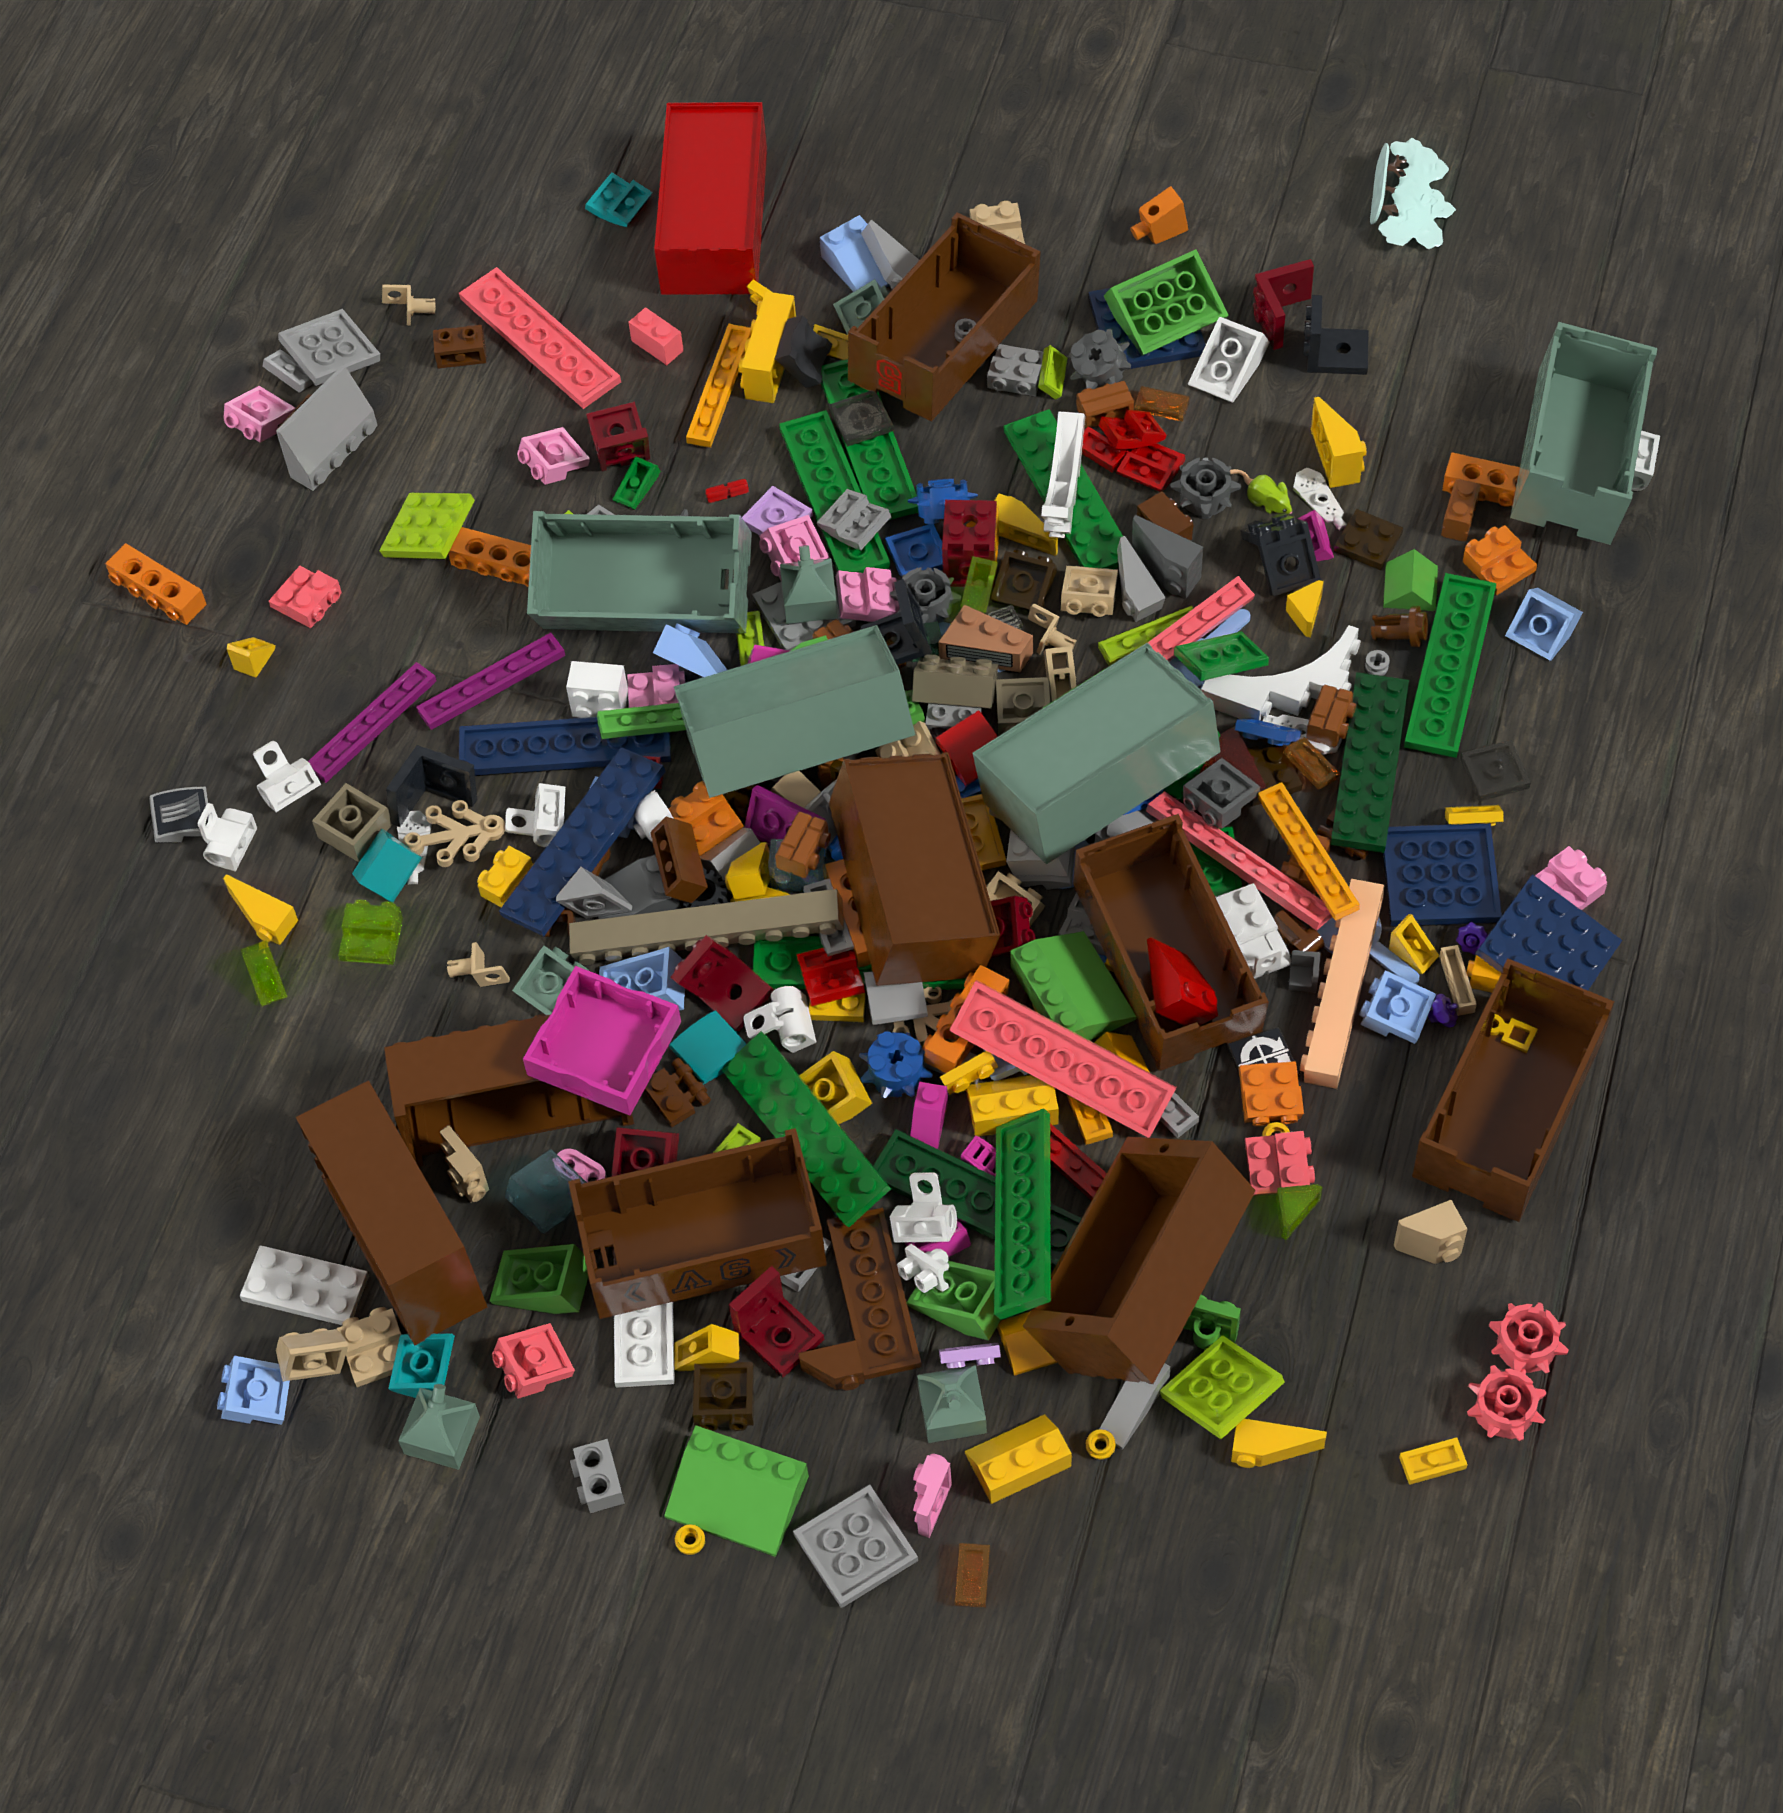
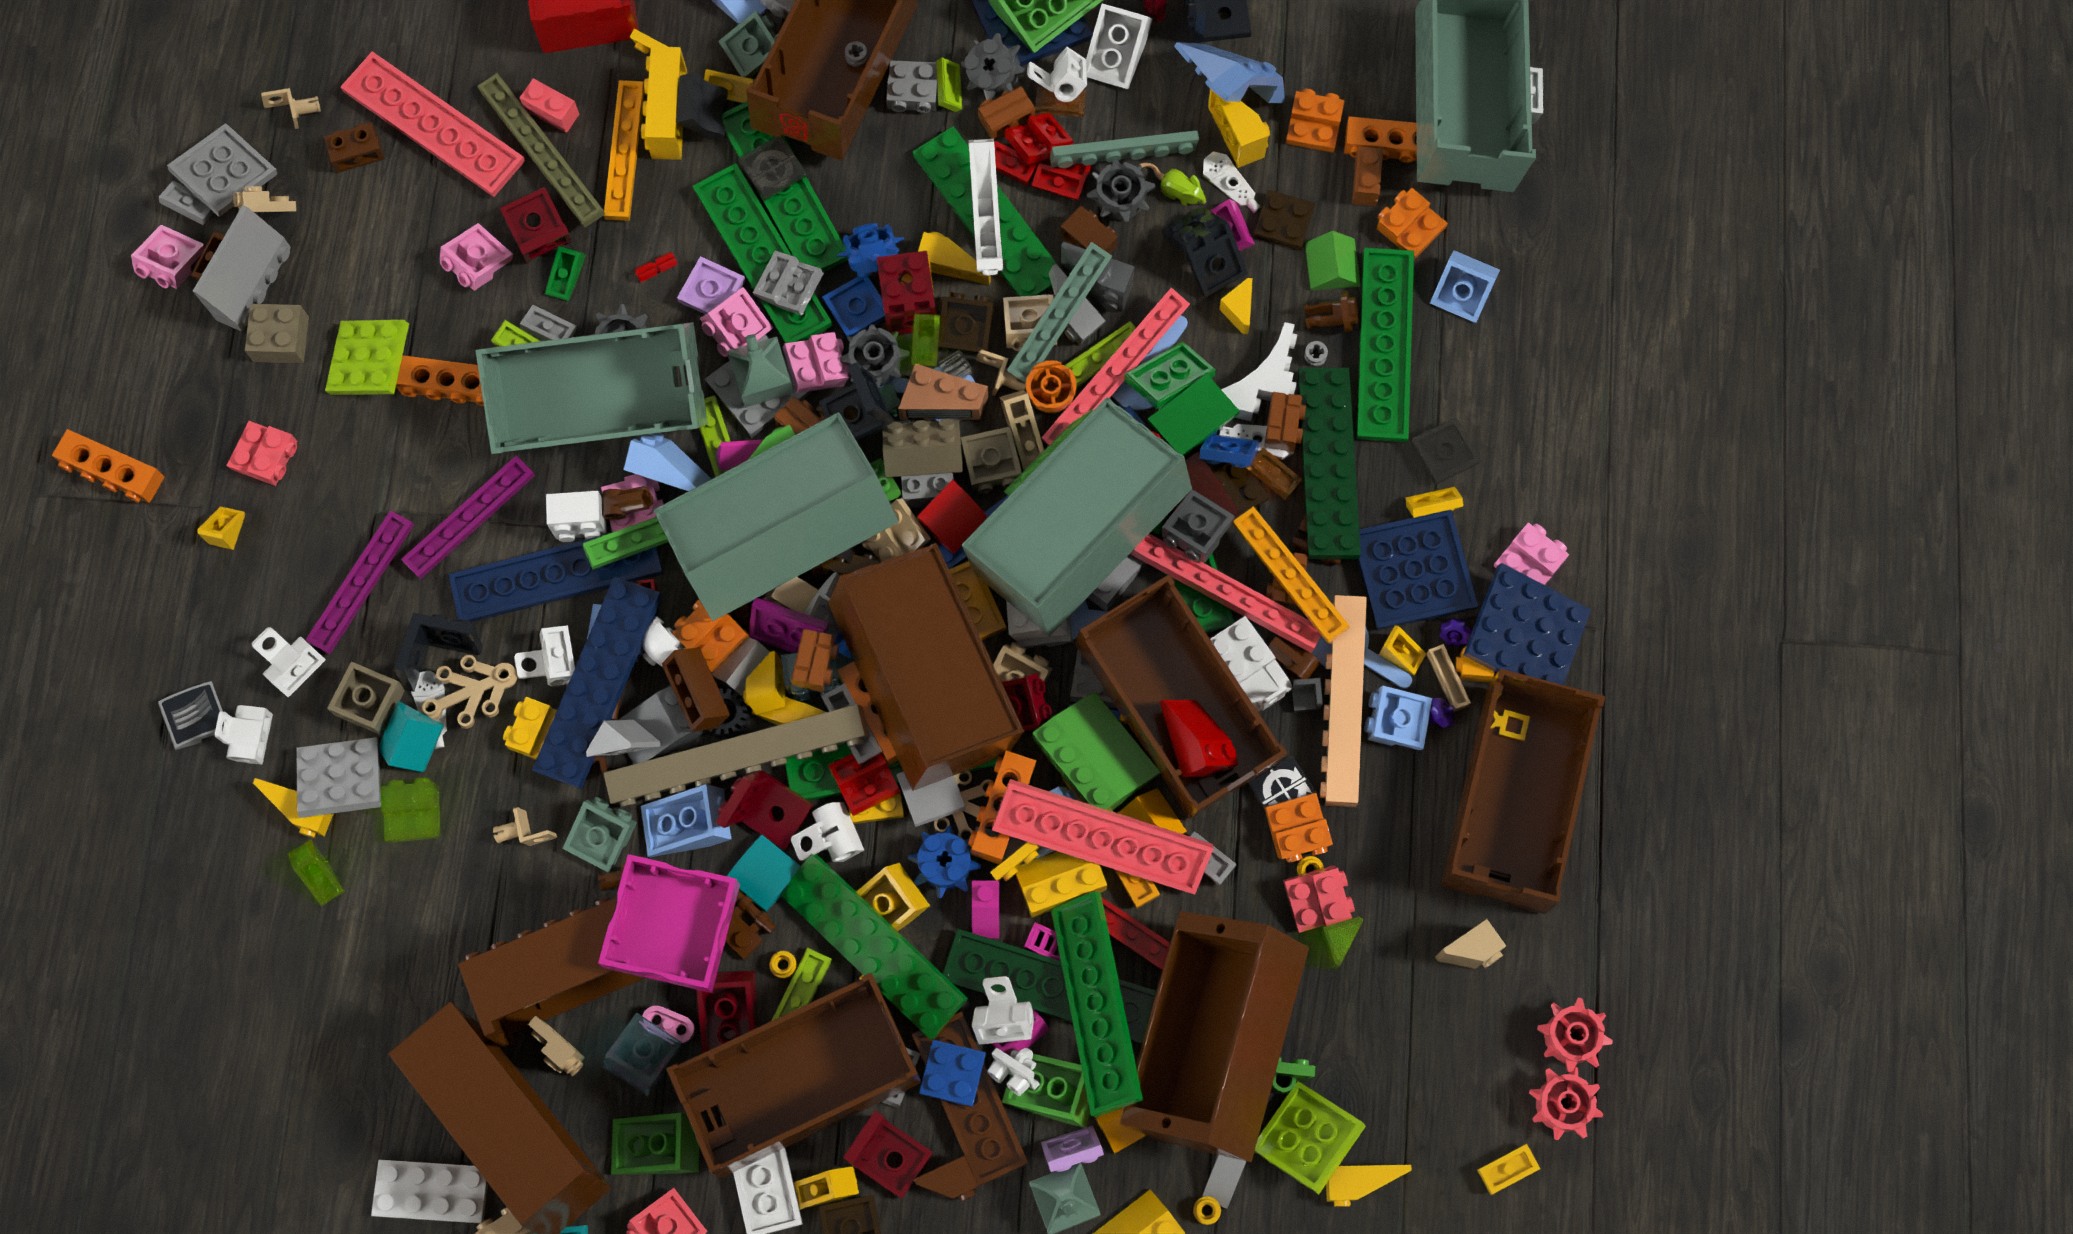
camera: 15 degrees left, 15 degrees up
none -> tan plate [233,186,296,212]
none -> dark tan brick [245,304,309,363]
none -> light grey plate [297,737,381,818]
none -> olive tile [477,73,605,228]
none -> reddish brown piece [603,486,653,520]
none -> yellow plate [769,951,797,978]
none -> blue plate [919,1040,986,1107]
none -> sand green plate [1007,242,1112,383]
none -> orange cylinder [1026,361,1076,413]
none -> white piece [1027,47,1087,102]
none -> sand green plate [1049,131,1199,168]
none -> green tile [1147,374,1240,456]
none -> medium blue wedge [1174,42,1285,103]
none -> orange plate [1286,89,1344,153]

